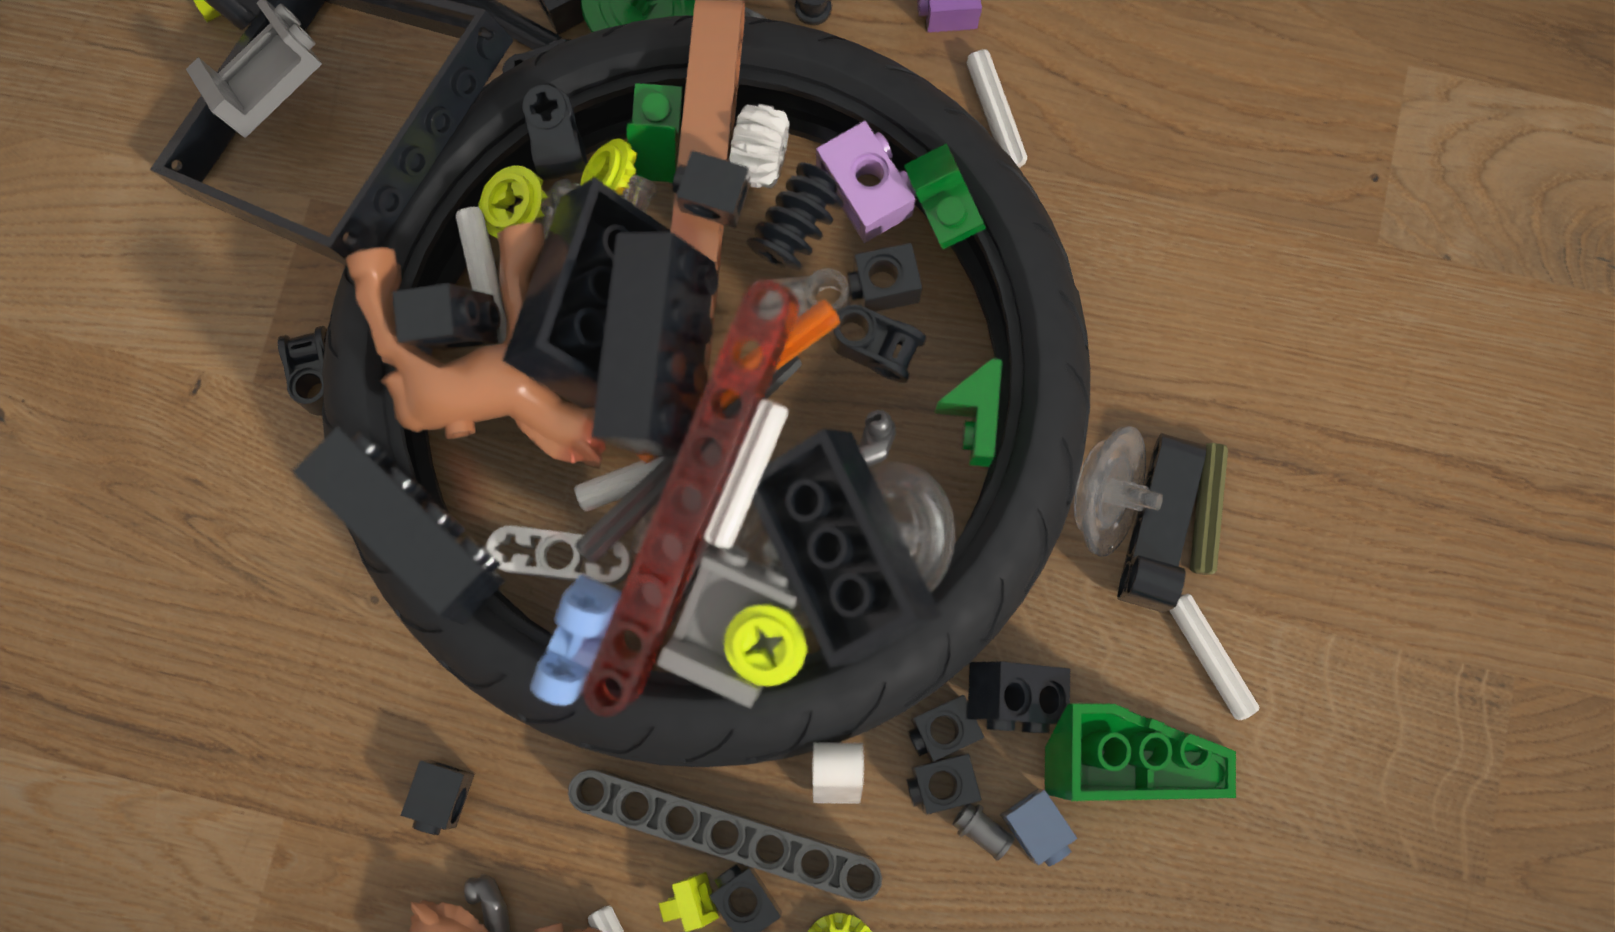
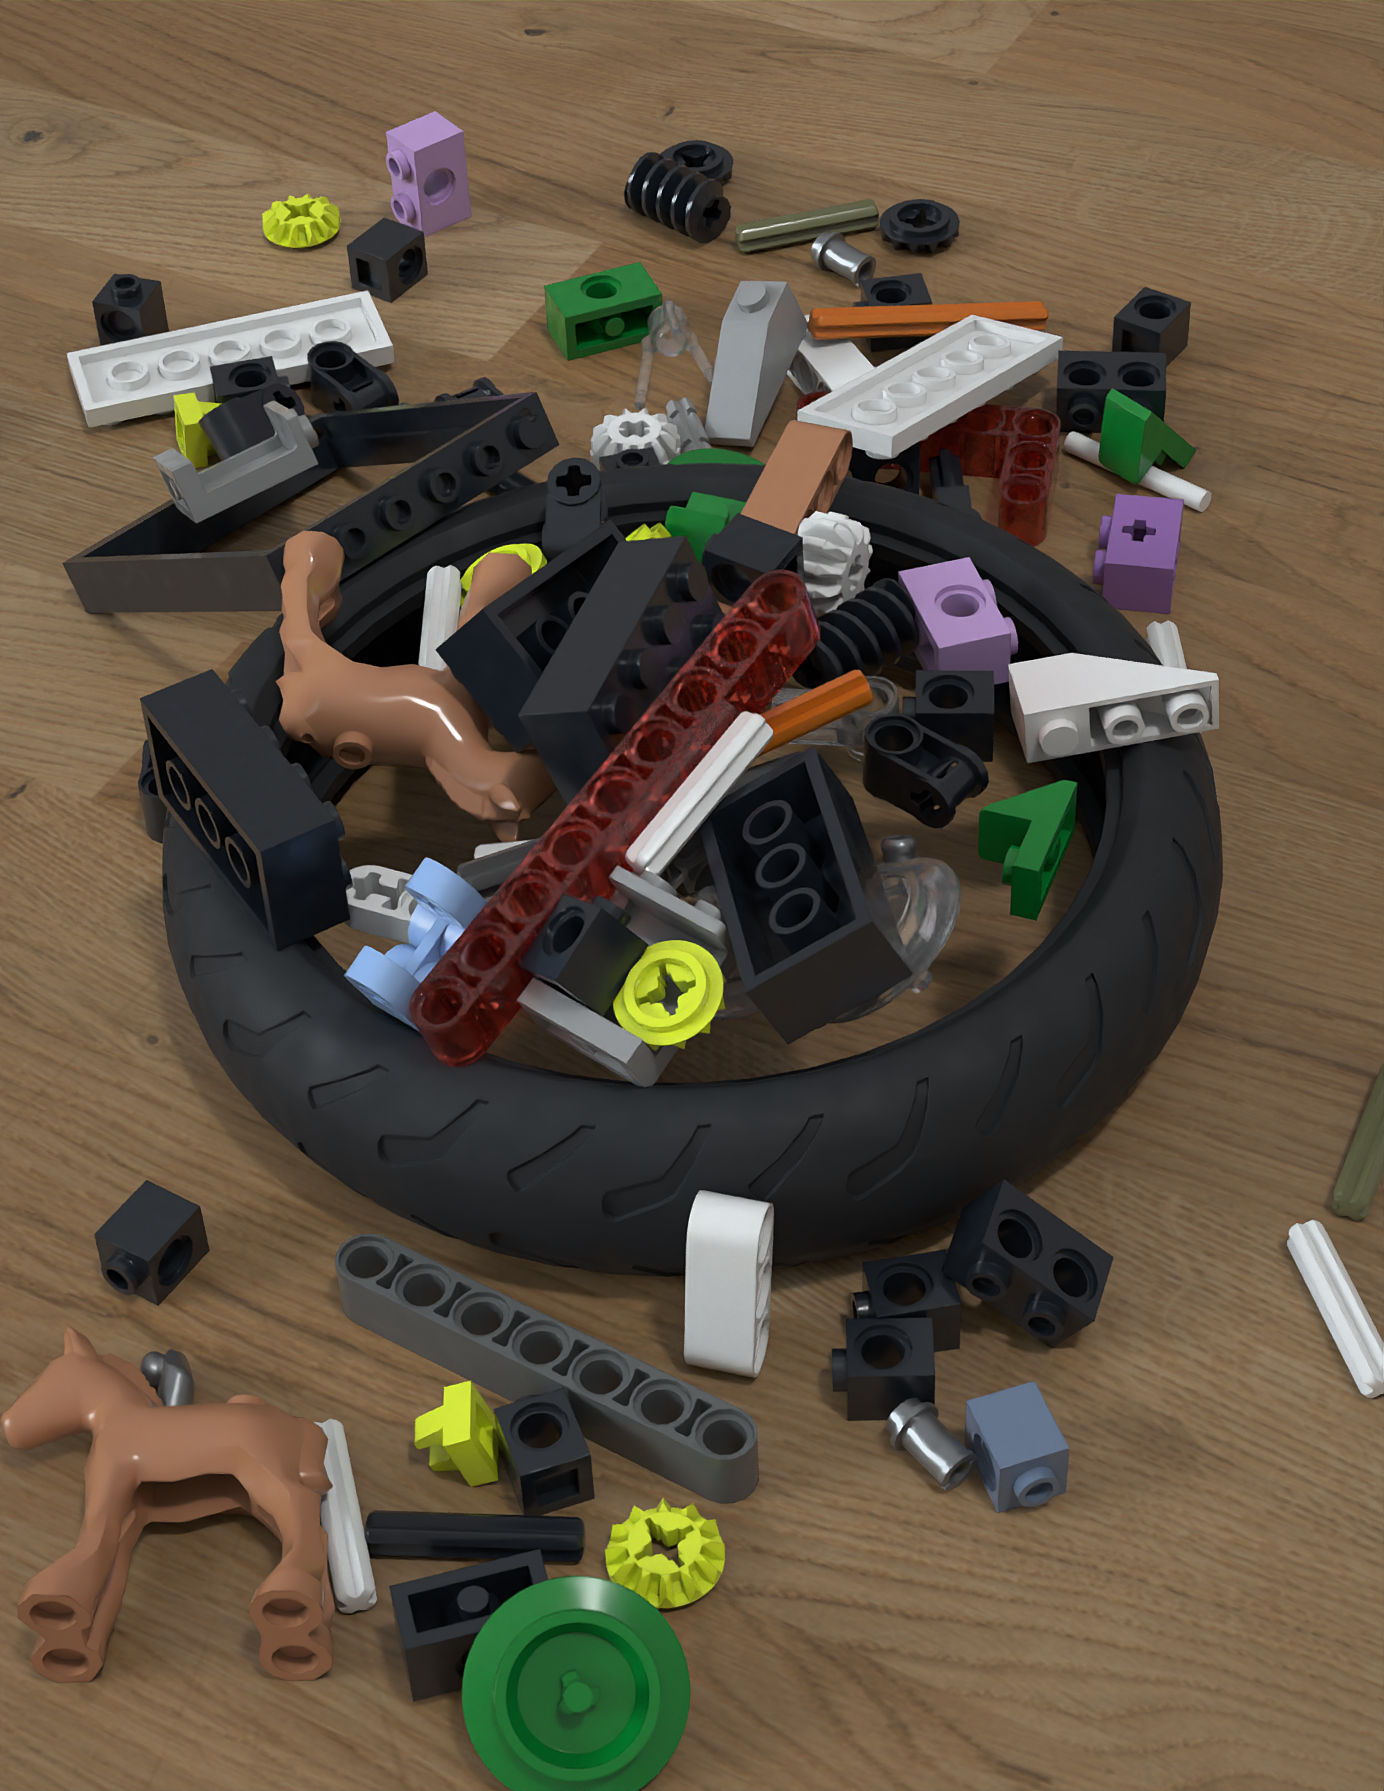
camera: 15 degrees right, 35 degrees down
black brick [393,283,501,351] -> none
green slope [904,144,986,249] -> none
green wedge [1044,703,1236,801] -> none
clear piece [1074,426,1163,557] -> none
black beam [1117,433,1206,613] -> none
none -> black brick [518,894,649,1017]
none -> white slope [1008,653,1219,763]

